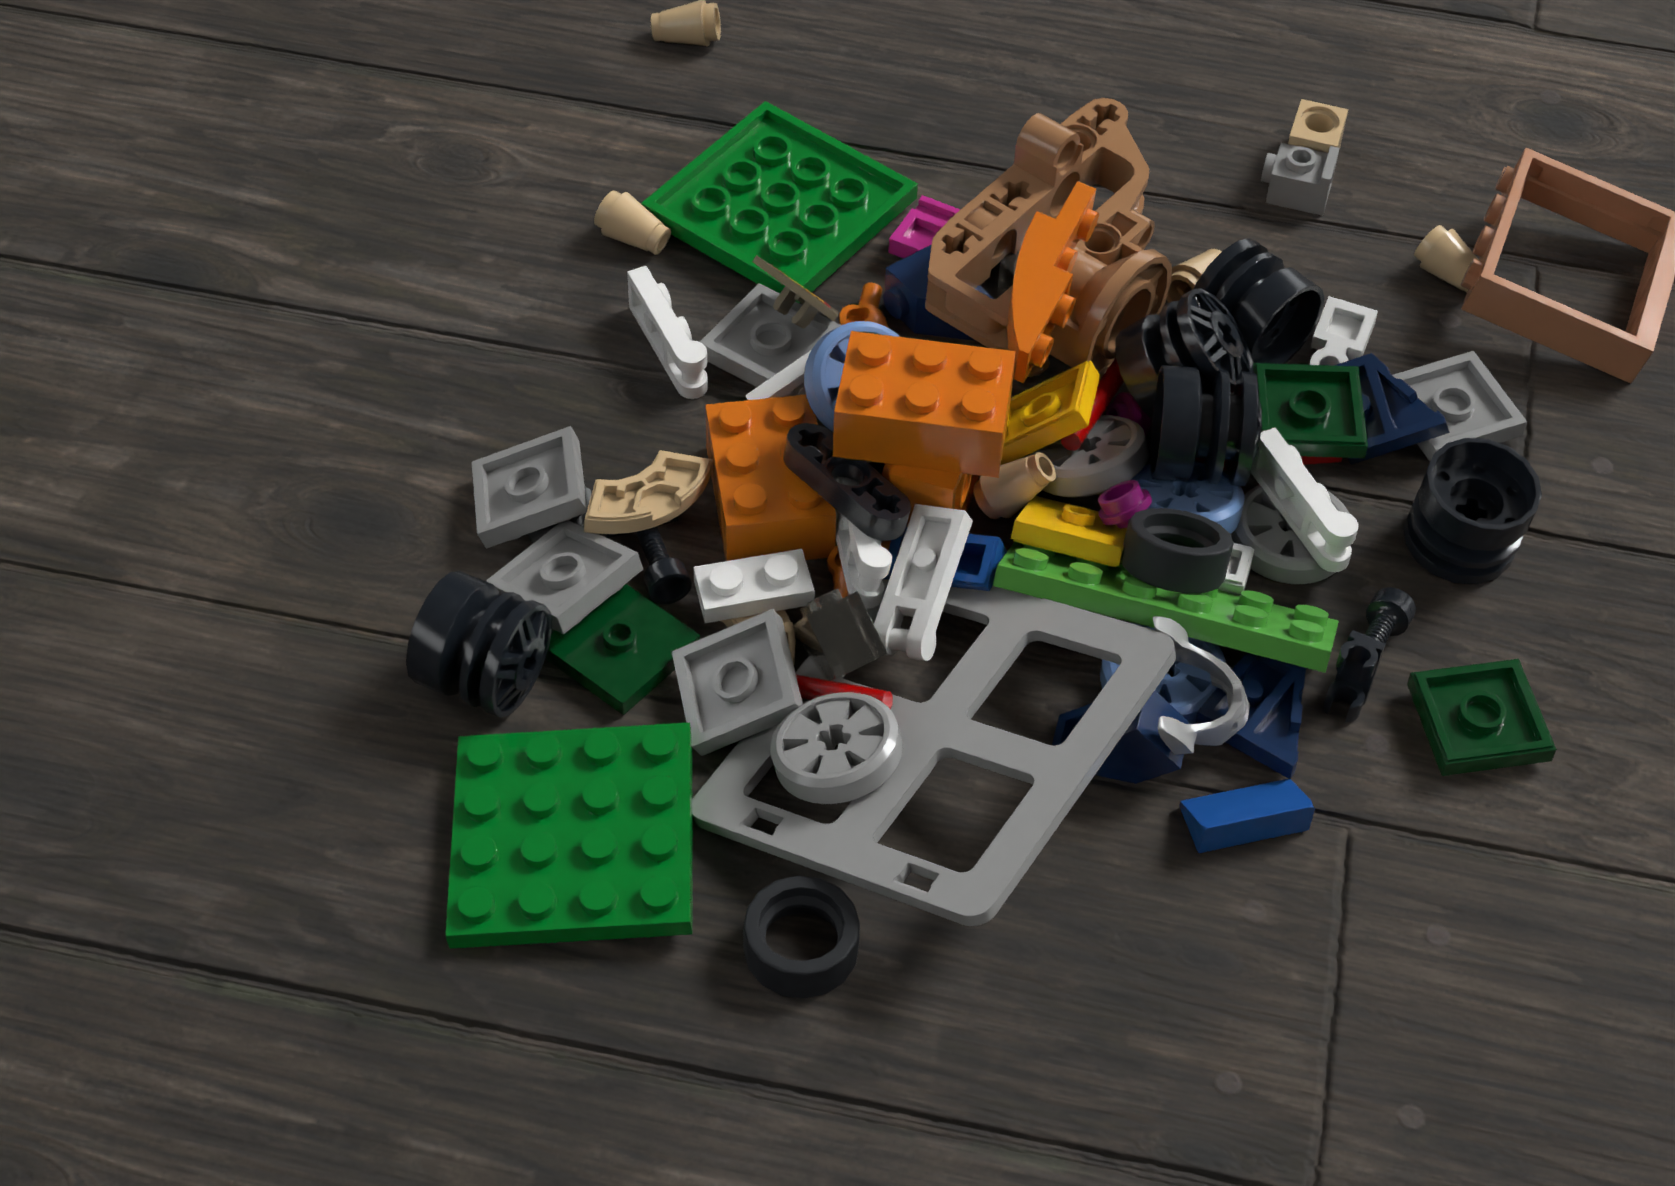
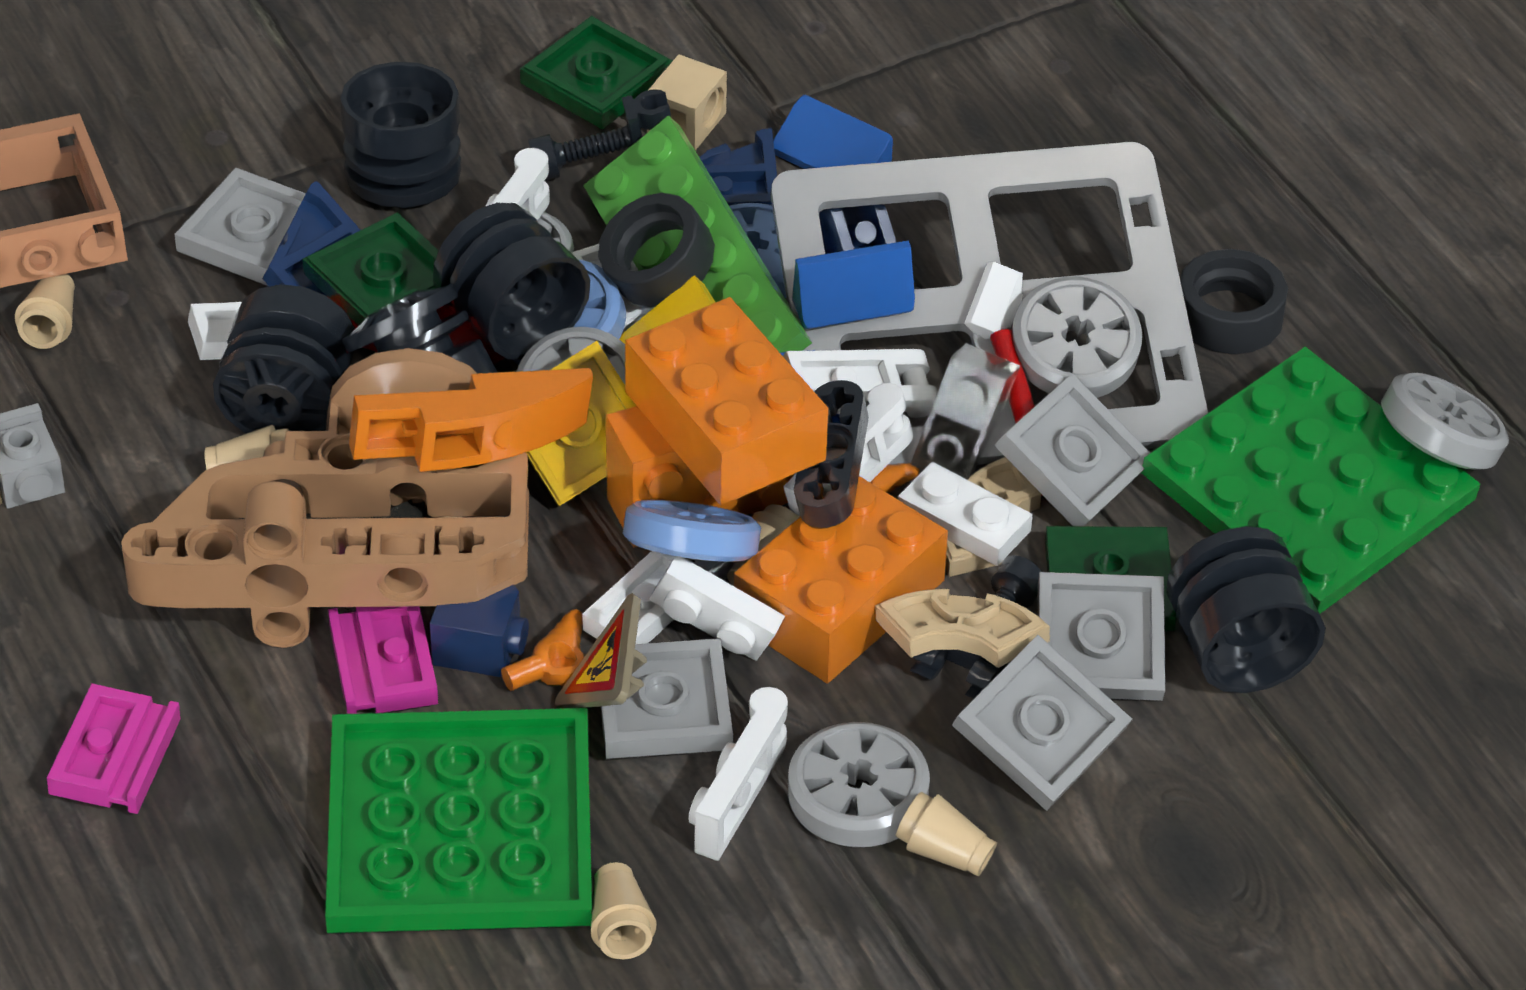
camera: 130 degrees left, 5 degrees down
magenta plate [1098,480,1152,529] -> none
light grey helmet [1153,616,1250,755] -> none
none -> dark pink plate [47,683,181,814]
none -> tan brick [647,54,727,150]
none -> light grey wheel [788,722,930,847]
none -> blue slope [792,241,915,329]
none -> tan cone [896,792,997,876]
none -> white piece [964,262,1023,339]
none -> light grey wheel [1381,373,1509,470]

